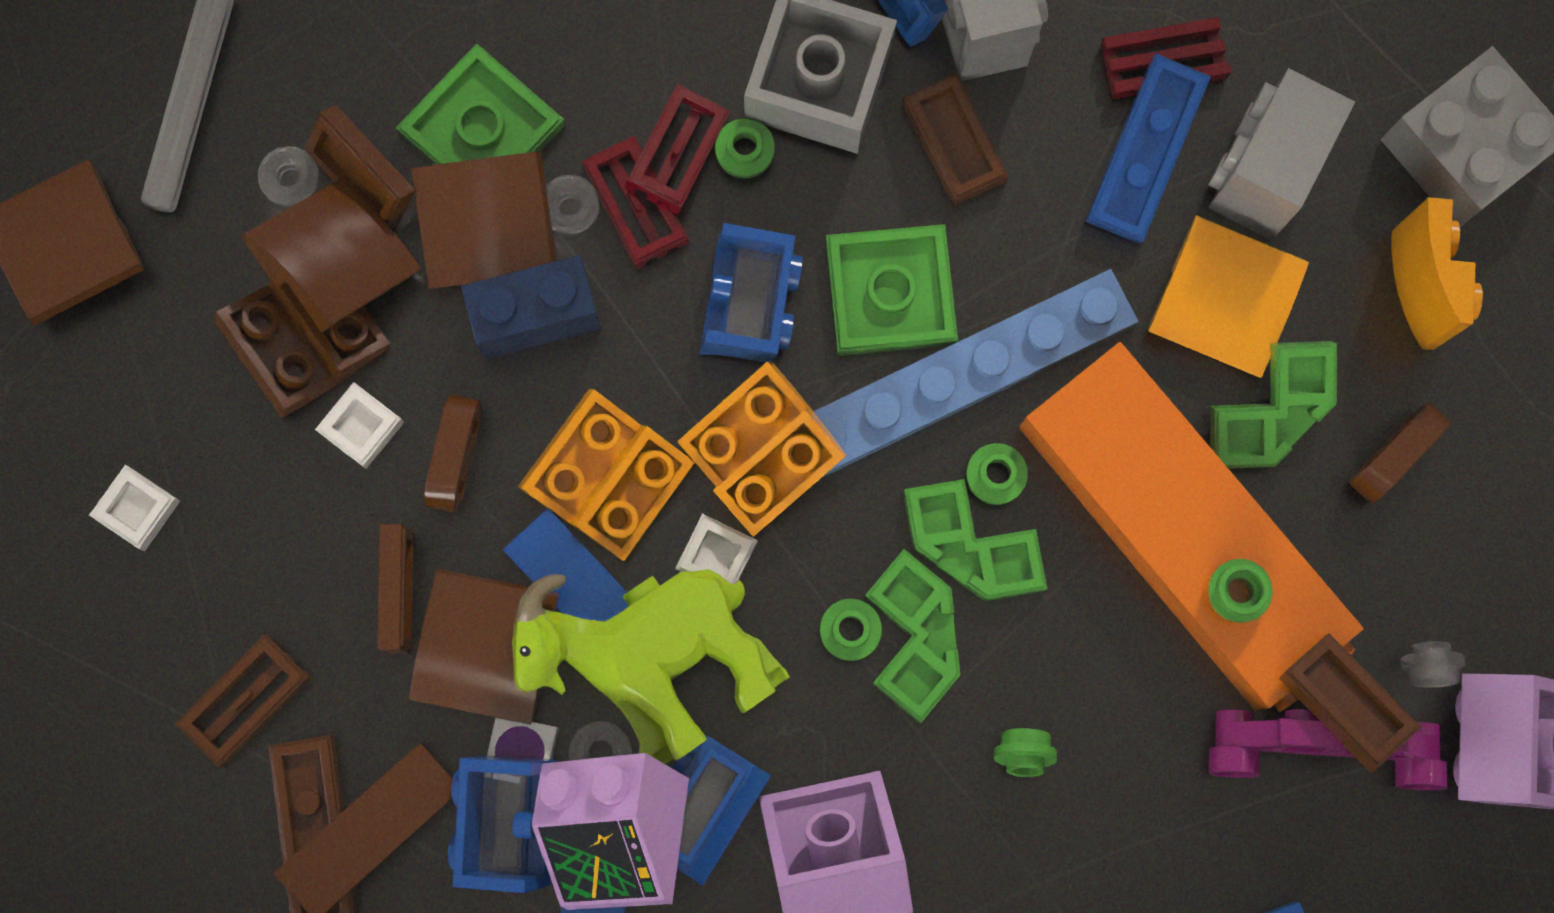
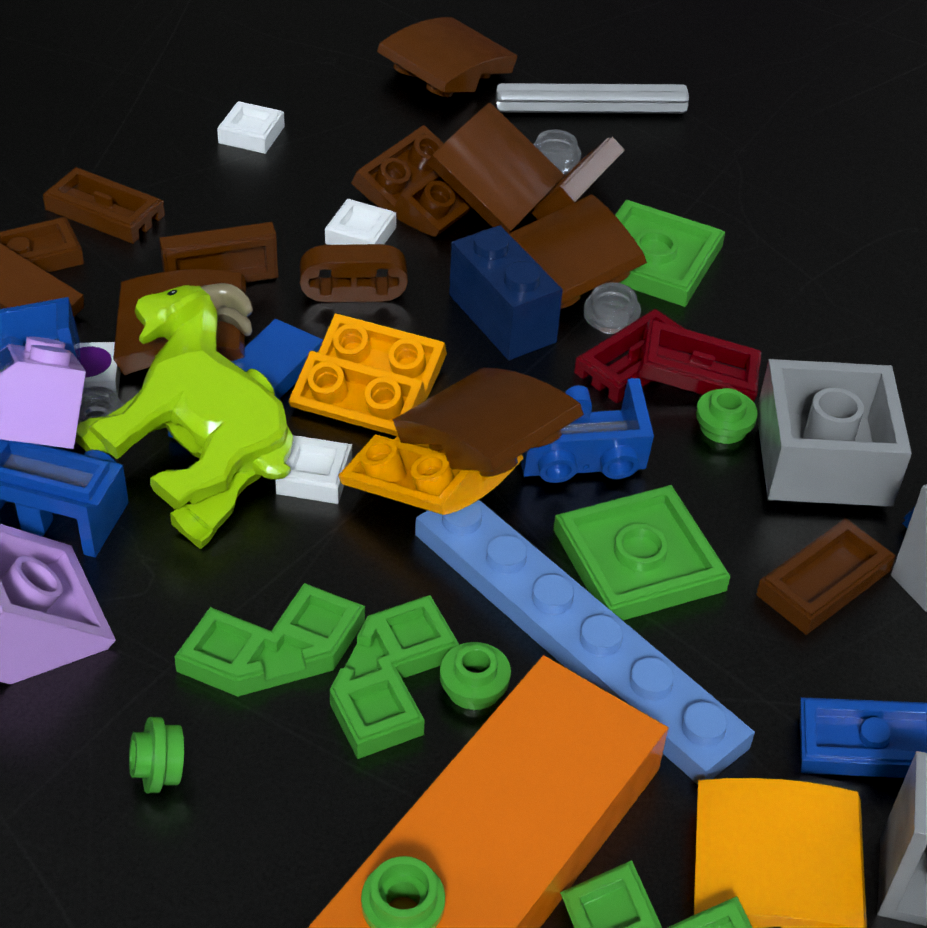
camera: 75 degrees right, 35 degrees down
bright green plate [820,599,882,661] -> none
none -> reddish brown slope [393,368,584,477]

